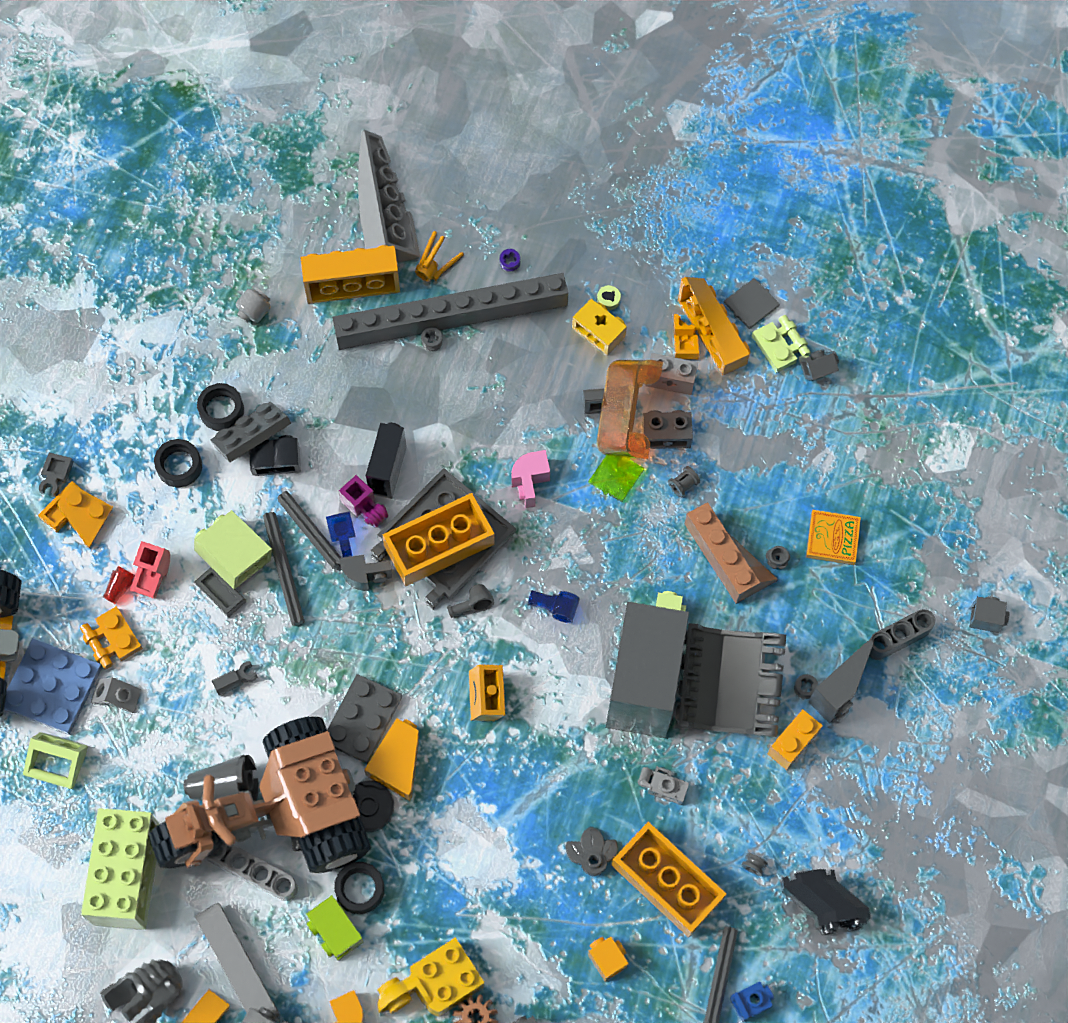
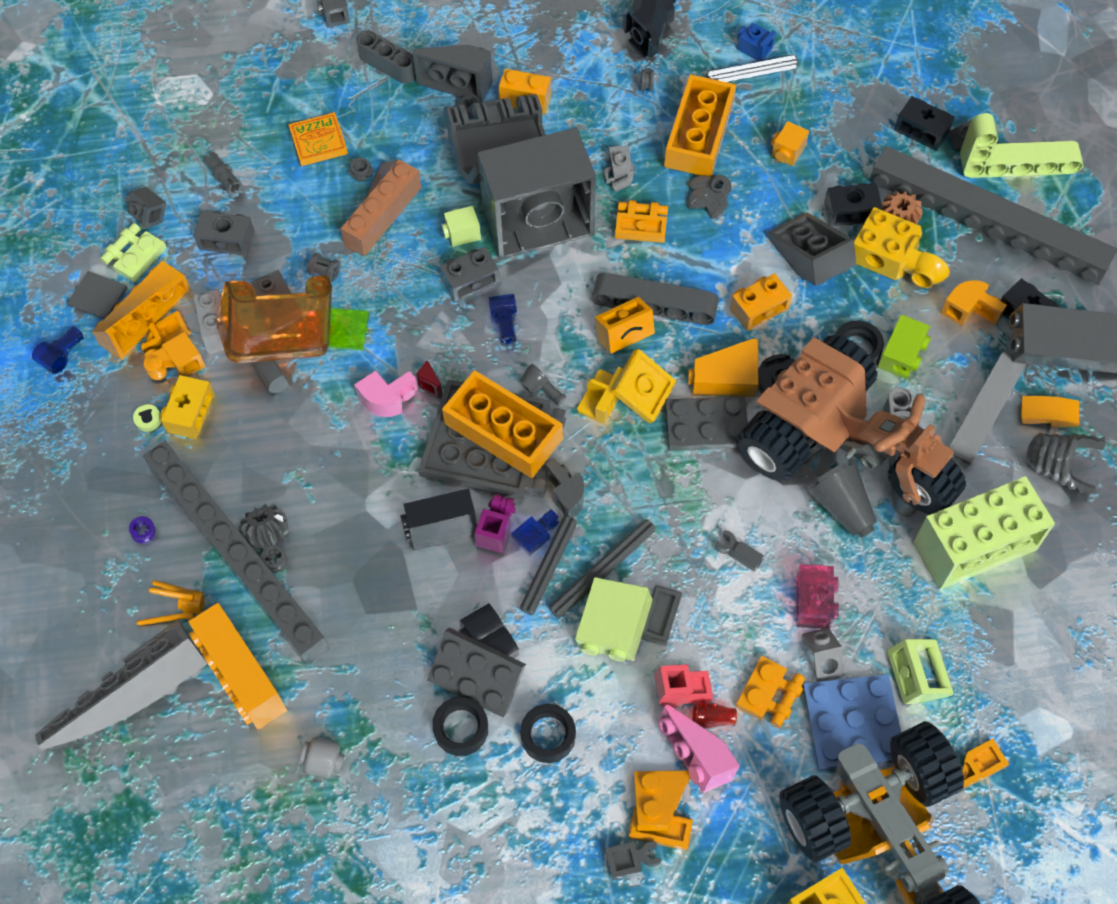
camera: 115 degrees left, 5 degrees down
none -> clear blue pin [32,326,84,374]
none -> light orange brick [143,332,205,380]
none -> dark grey brick [194,211,255,256]
none -> dark grey pin [203,152,242,194]
none -> dark grey gear [240,504,289,549]
none -> dark red slope [416,361,443,398]
none -> dark grey brick [440,246,500,303]
none -> yellow panel [577,367,624,425]
none -> dark grey beam [591,273,719,325]
none -> yellow tile [610,349,676,423]
none -> light orange plate [615,200,668,243]
none -> bright pink slope [658,705,740,793]
none -> light orange brick [730,273,792,331]
none -> dark grey slope [767,212,856,286]
none -> clear pink brick [796,564,839,629]
none -> black brick [824,183,883,226]

